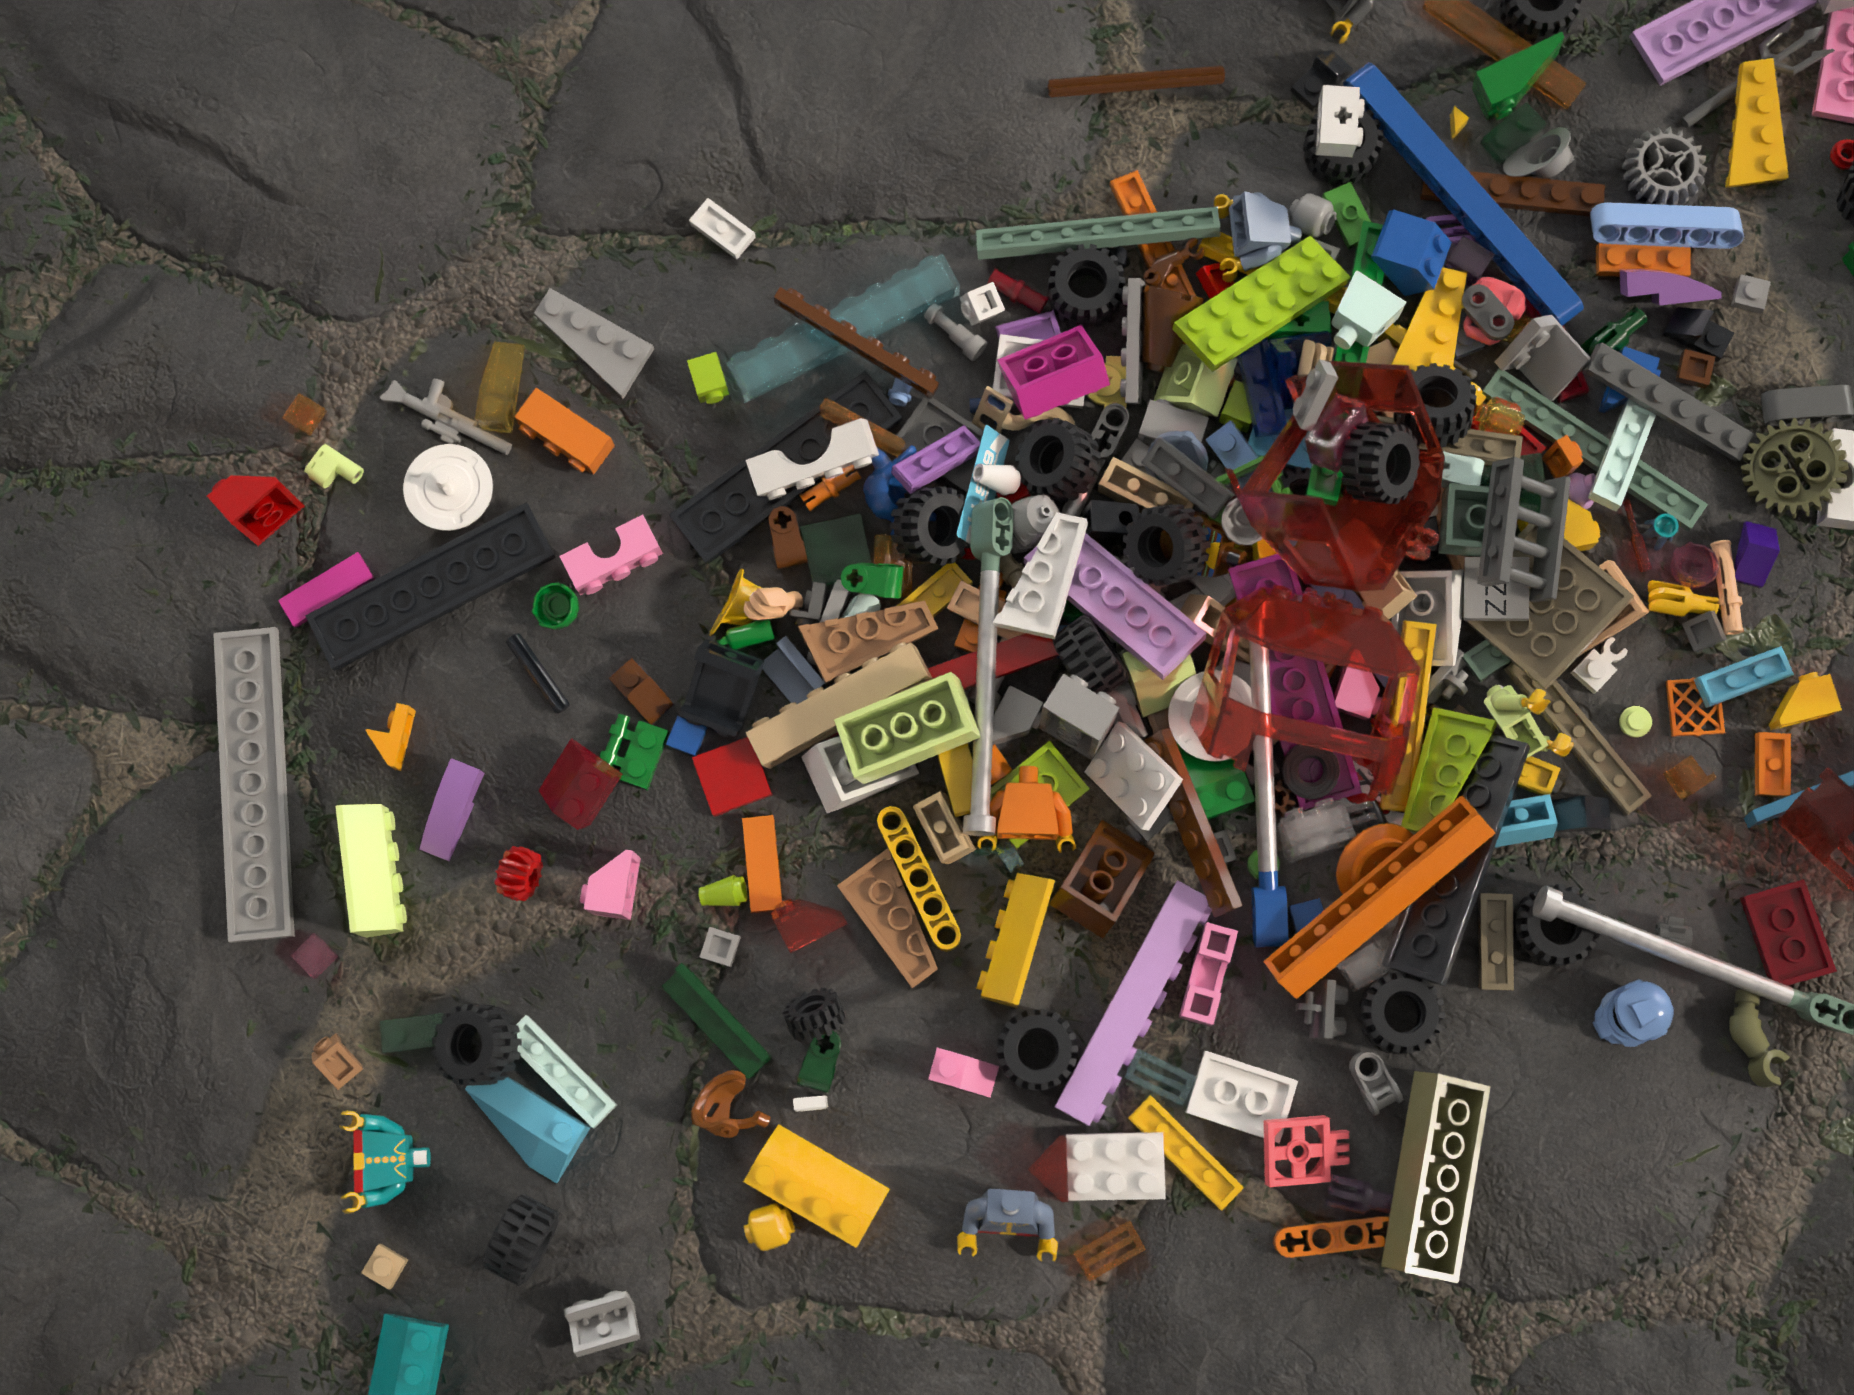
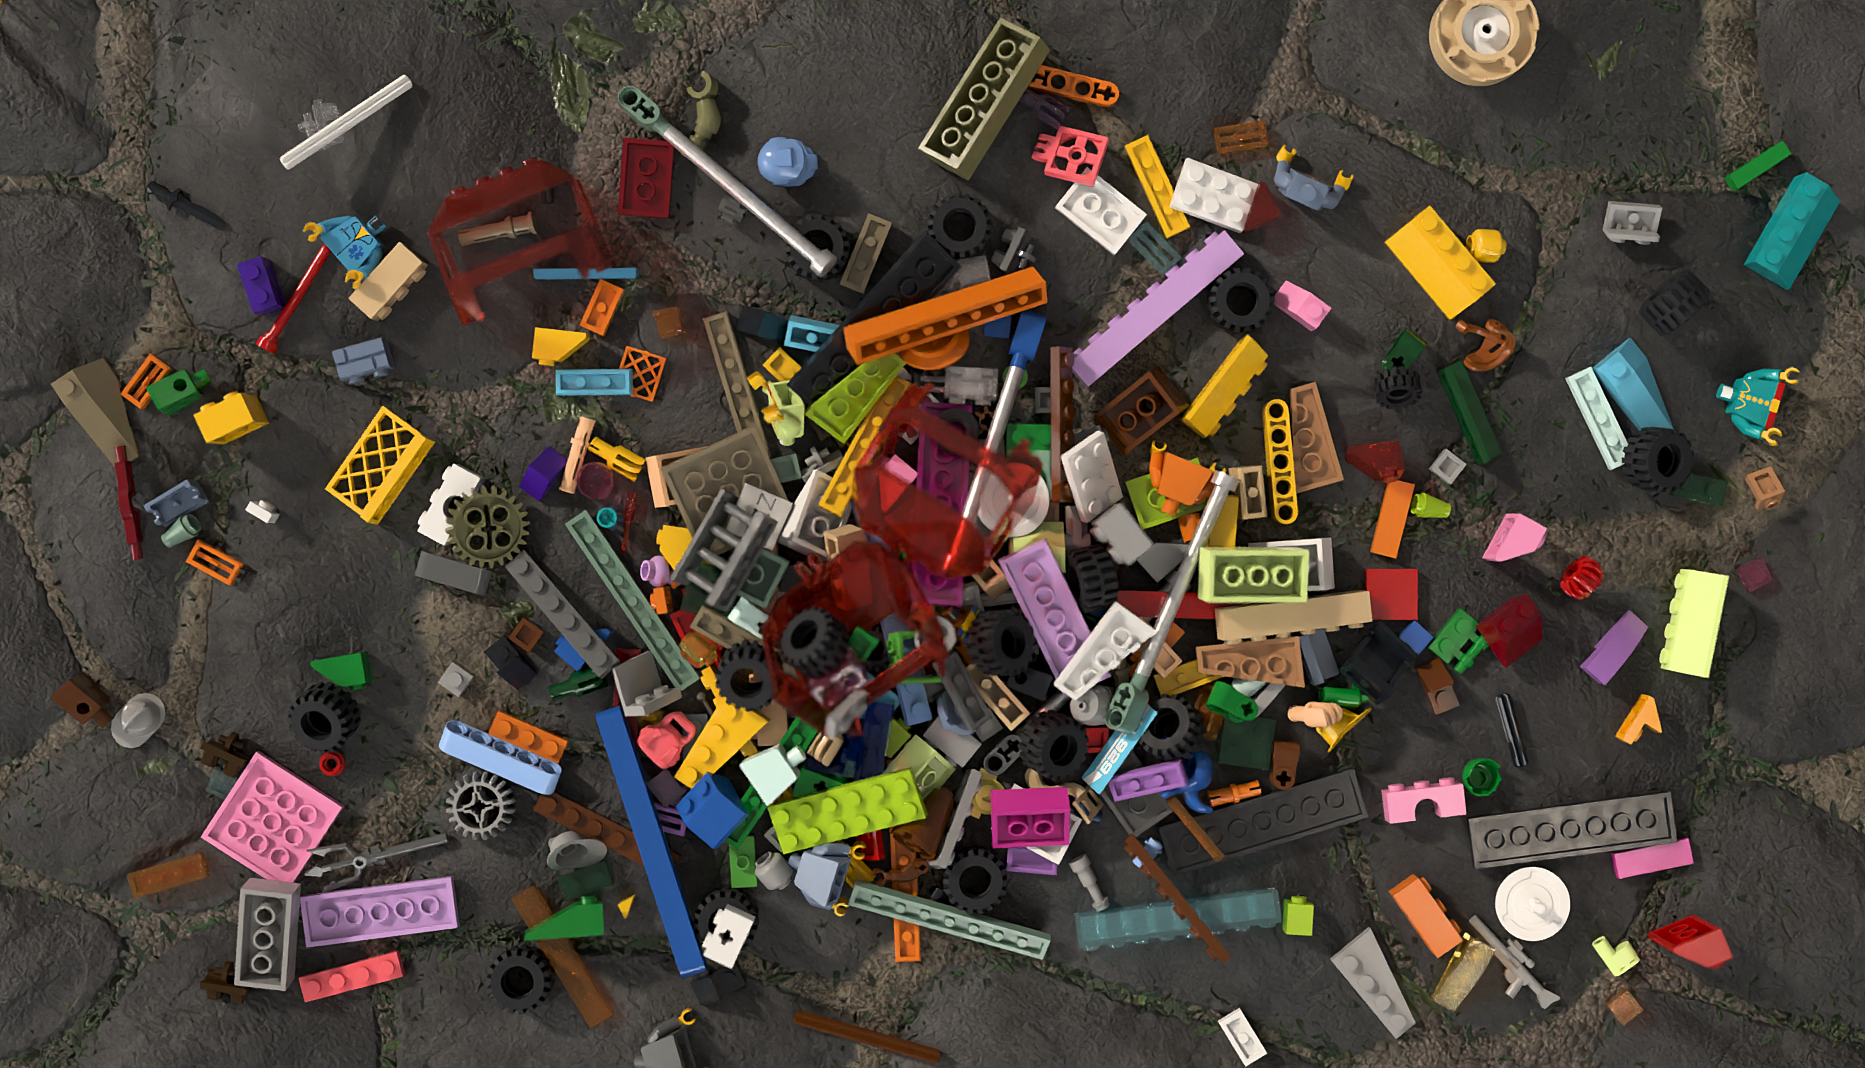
camera: 160 degrees left, 10 degrees up
light grey plate [213,627,295,943] -> none
tan plate [362,1244,408,1289] -> none
white arch [746,418,879,500] -> none
dark grey bracket [789,582,828,627] -> none
white tile [793,1096,828,1112] -> none
white brick [960,282,1005,326] -> none
white cone [973,464,1021,495] -> none
dark red pin [987,268,1048,314] -> none
clear light blue bush [995,841,1024,874] -> none
bright pink arch [1178,922,1238,1026] -> none
light grey piece [1349,1052,1404,1116] -> none
dark grey plate [1461,284,1514,341] -> none
white plate [1571,637,1628,694] -> none
light aqua plate [1588,399,1656,511] -> none
medium lavender slope [1619,269,1721,306] -> none
yellowish green plate [1619,706,1652,738] -> none
dark grey plate [1682,611,1727,652] -> none
yellow wing [1725,58,1789,188] -> none

